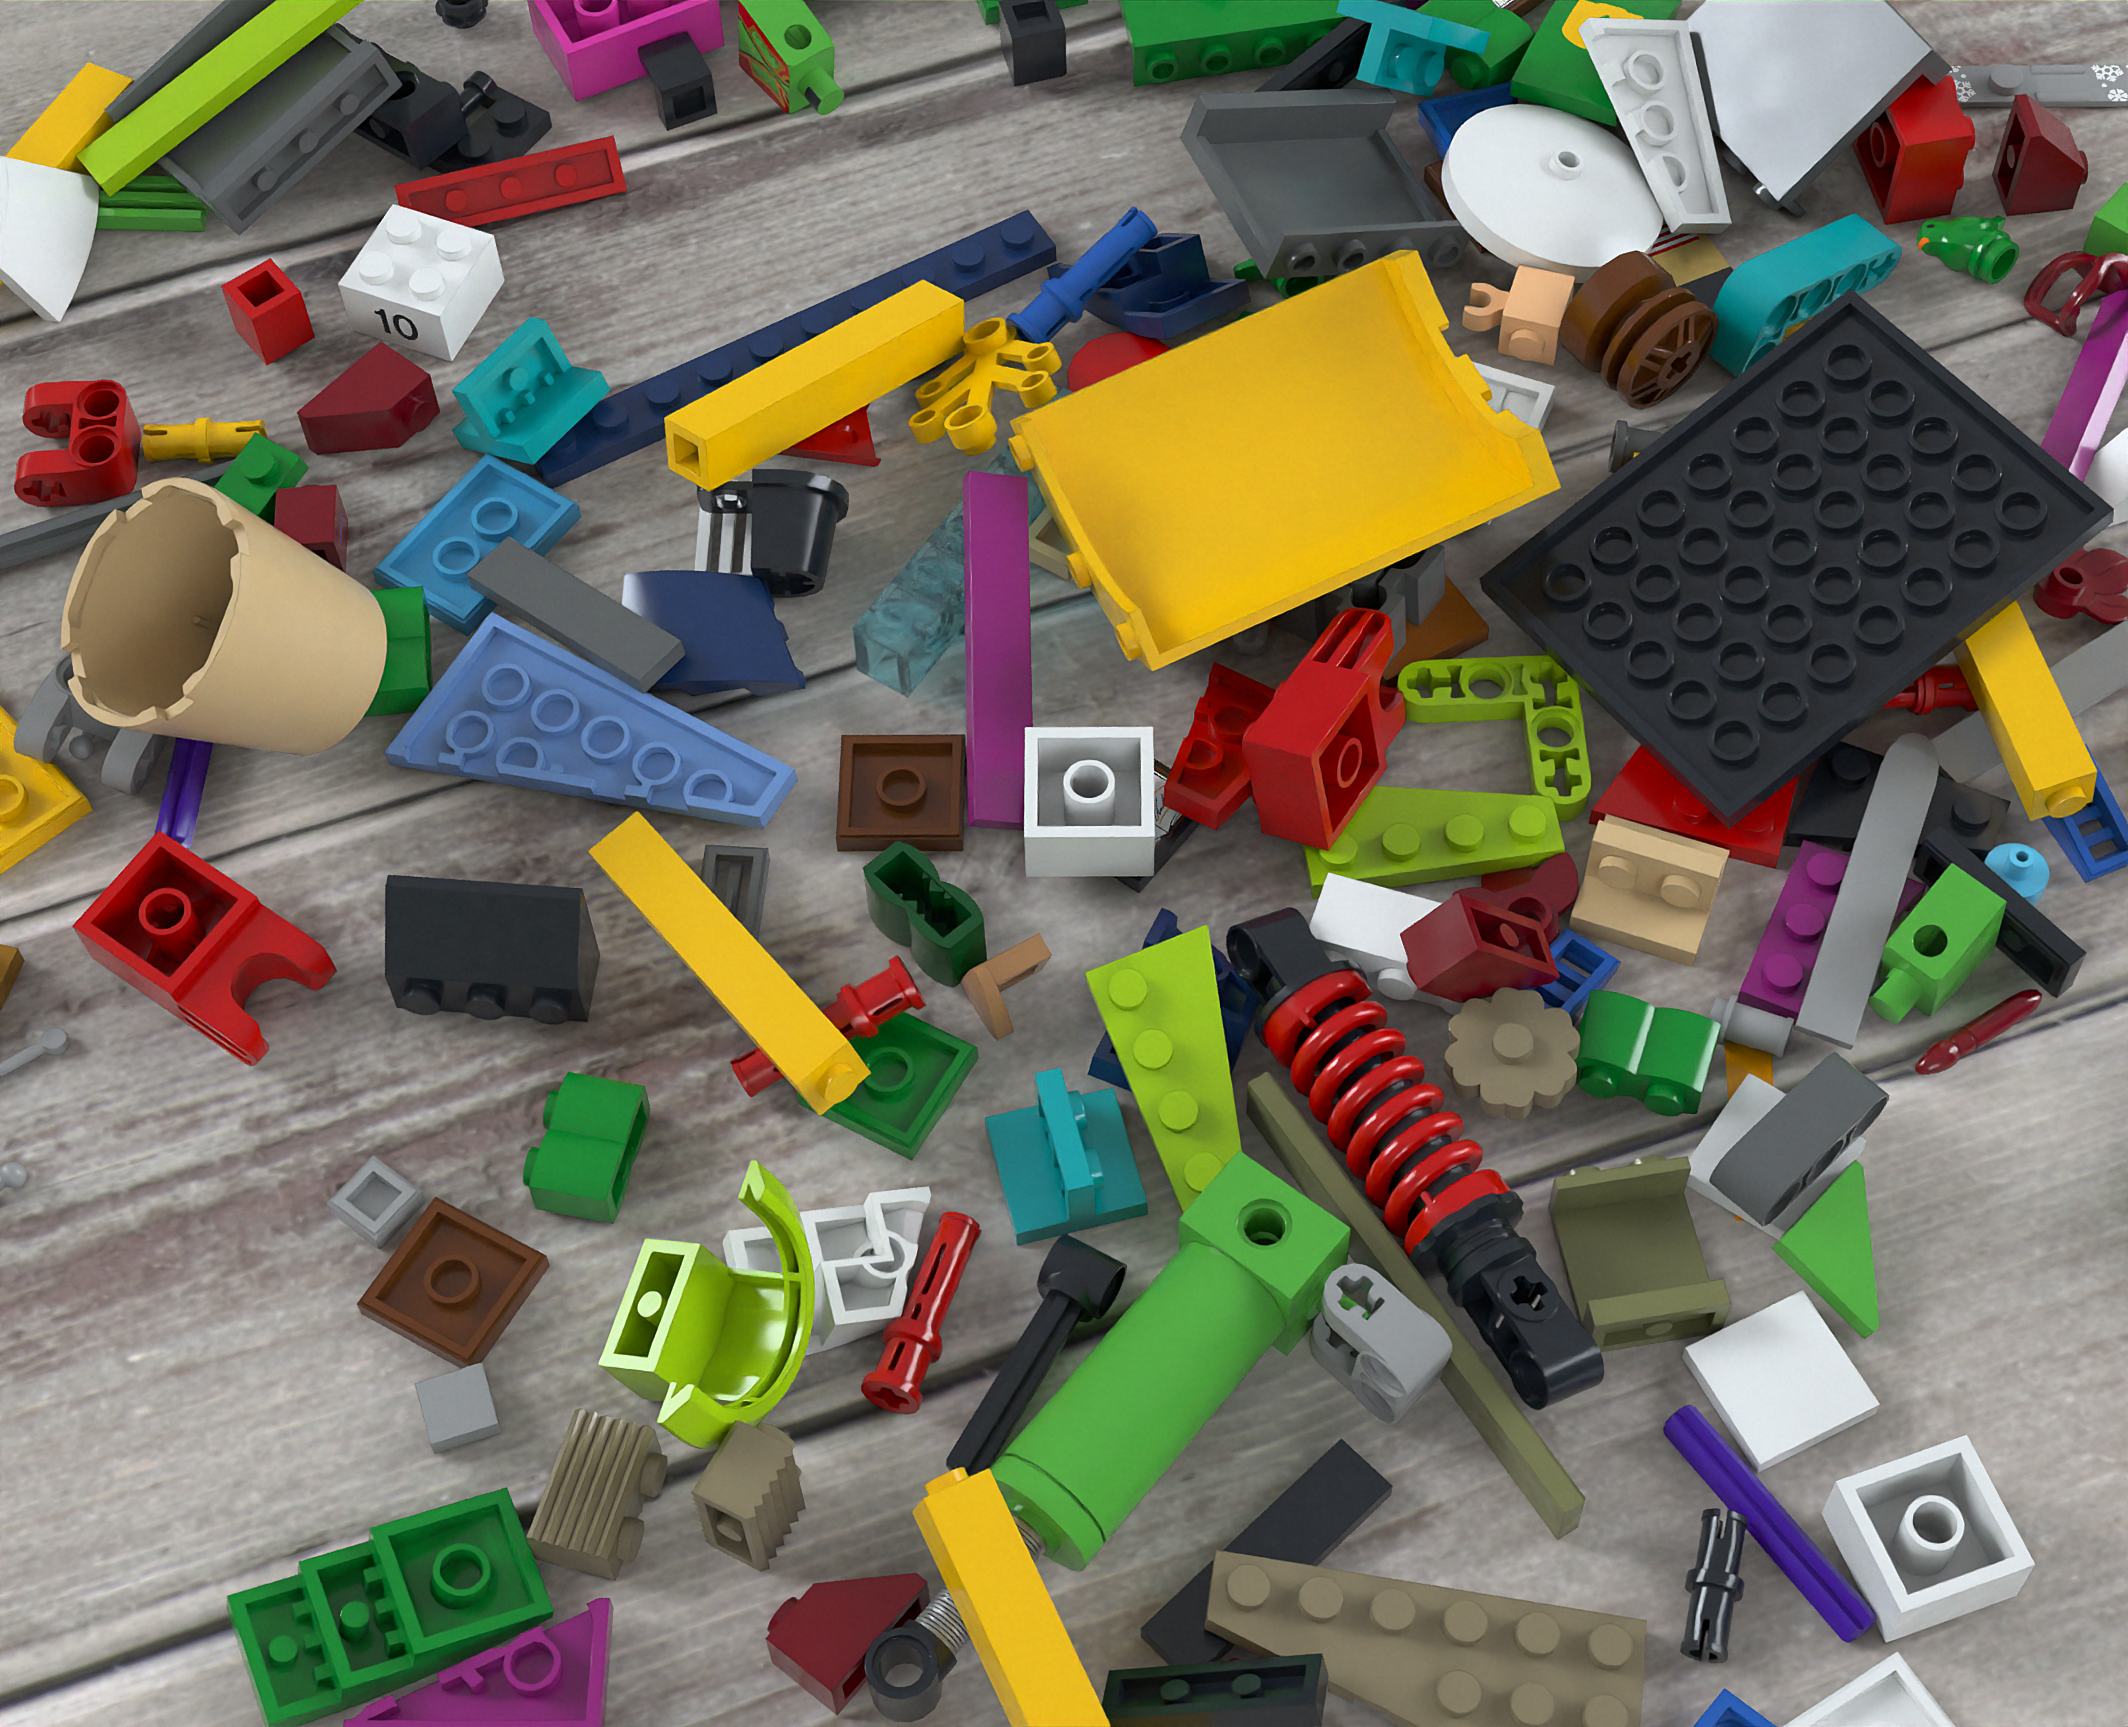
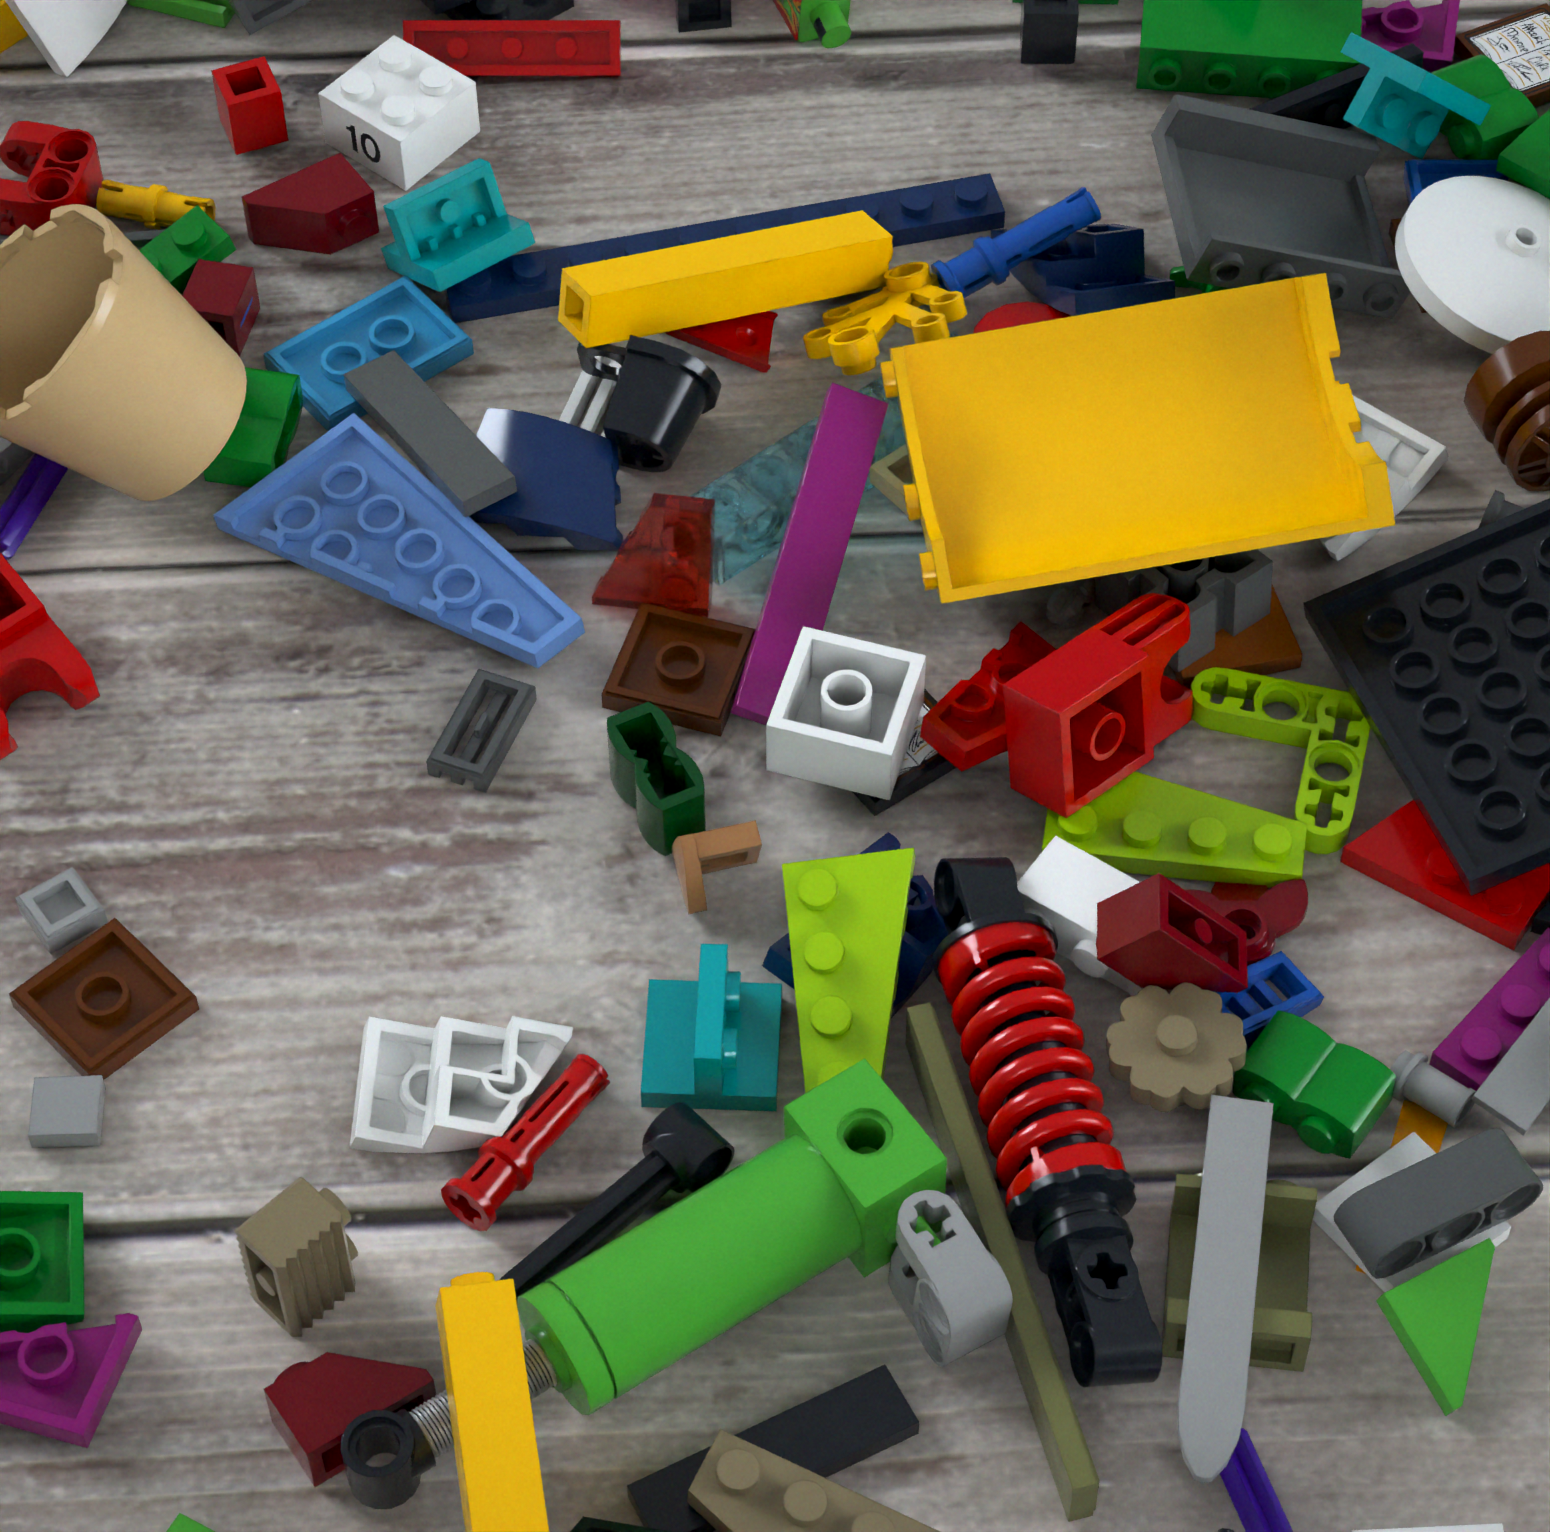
camera: 15 degrees right, 5 degrees down
black slope [385,875,600,1025] -> none
green brick [523,1072,651,1224] -> none
dark tan brick [526,1408,668,1580] -> none
yellow brick [588,811,871,1116] -> none
lime piece [598,1160,815,1450] -> none
red pin [730,955,927,1098] -> none
green tile [797,1012,979,1161] -> none
light nougat brick [1462,264,1575,366] -> none
tan bracket [1568,814,1730,967] -> none
white tile [1682,1290,1880,1473] -> none
none -> clear red wing [592,493,715,617]
none -> light grey piece [1177,1094,1274,1483]

